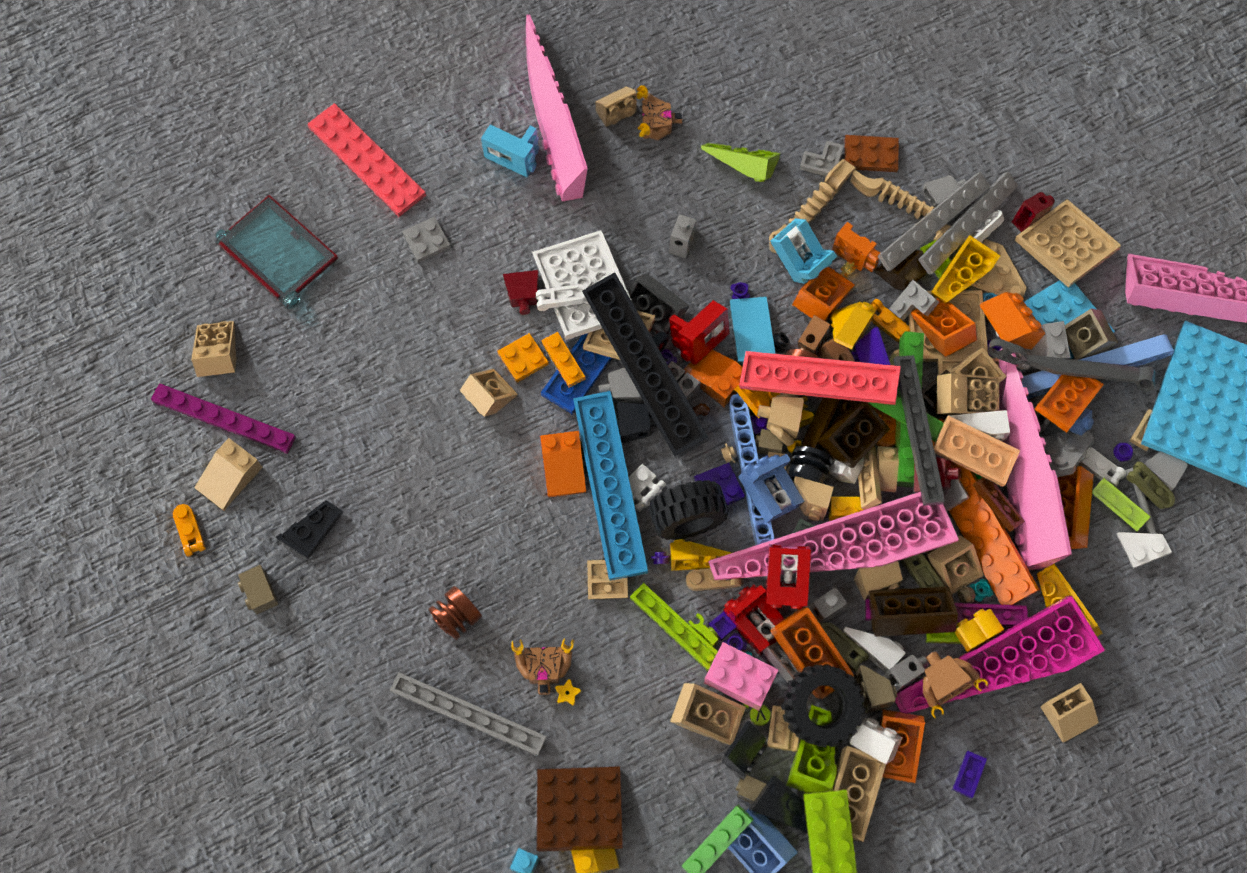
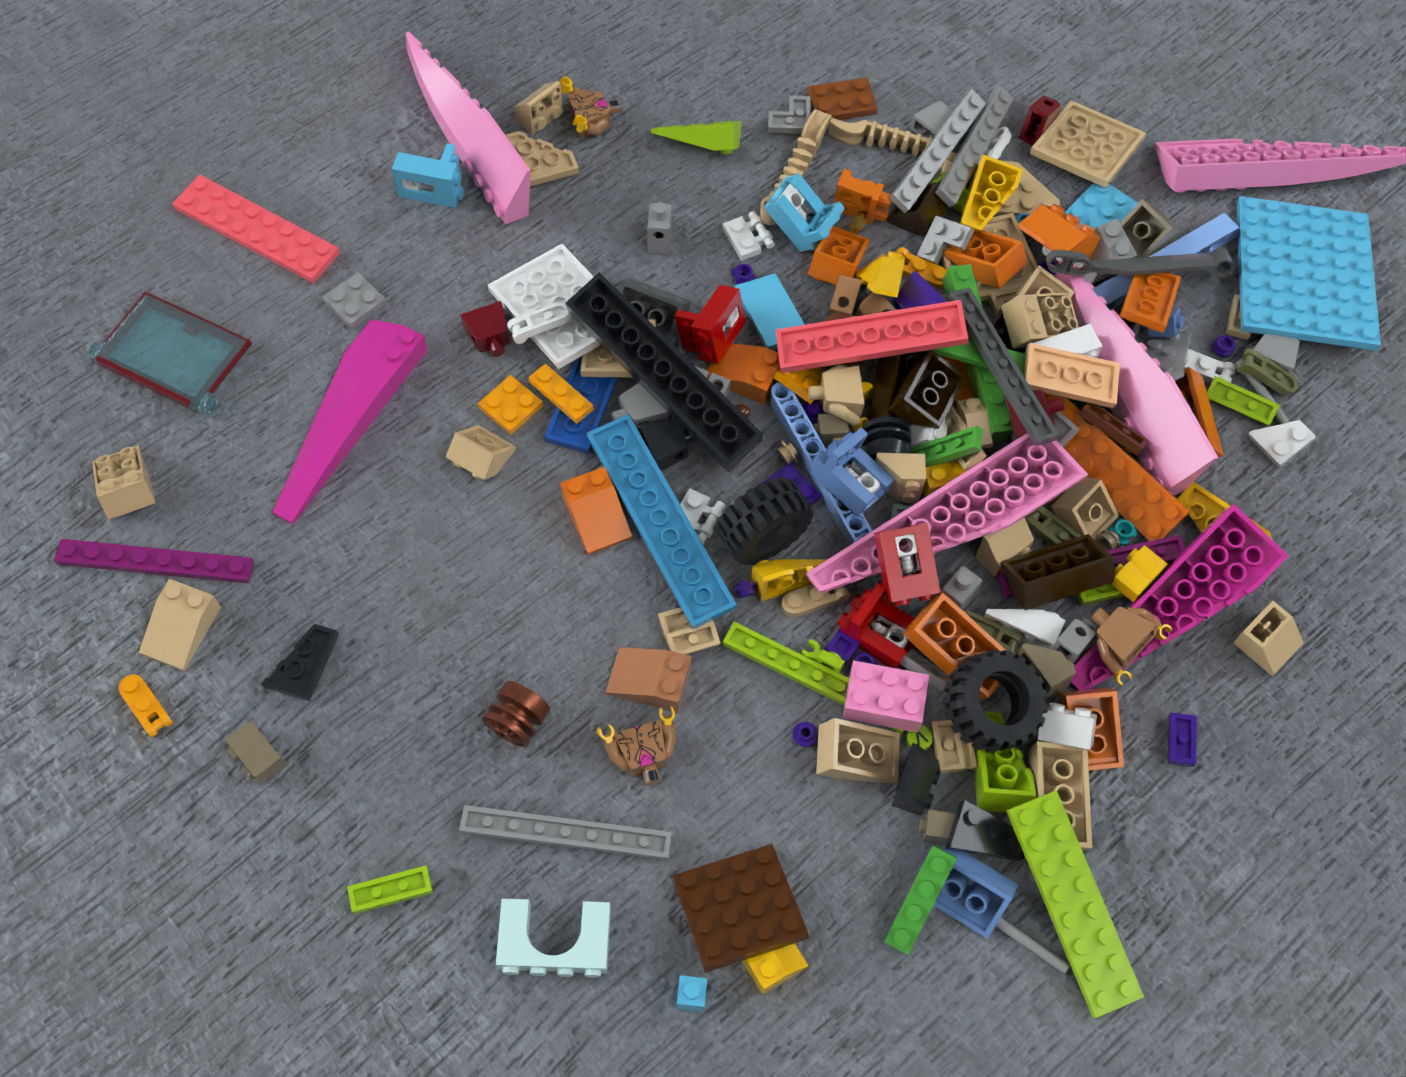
camera: 20 degrees left, 5 degrees down
yellow plate [555,679,581,705] -> none
black plate [773,332,790,350] -> none
none -> dark pink wedge [272,319,428,525]
none -> lime plate [347,865,433,915]
none -> light aqua arch [496,899,611,978]
none -> tan plate [505,131,579,186]
none -> nougat slope [605,647,692,712]
none -> white plate [722,211,775,261]
none -> dark purple plate [792,722,818,747]
none -> bright green plate [912,426,983,467]

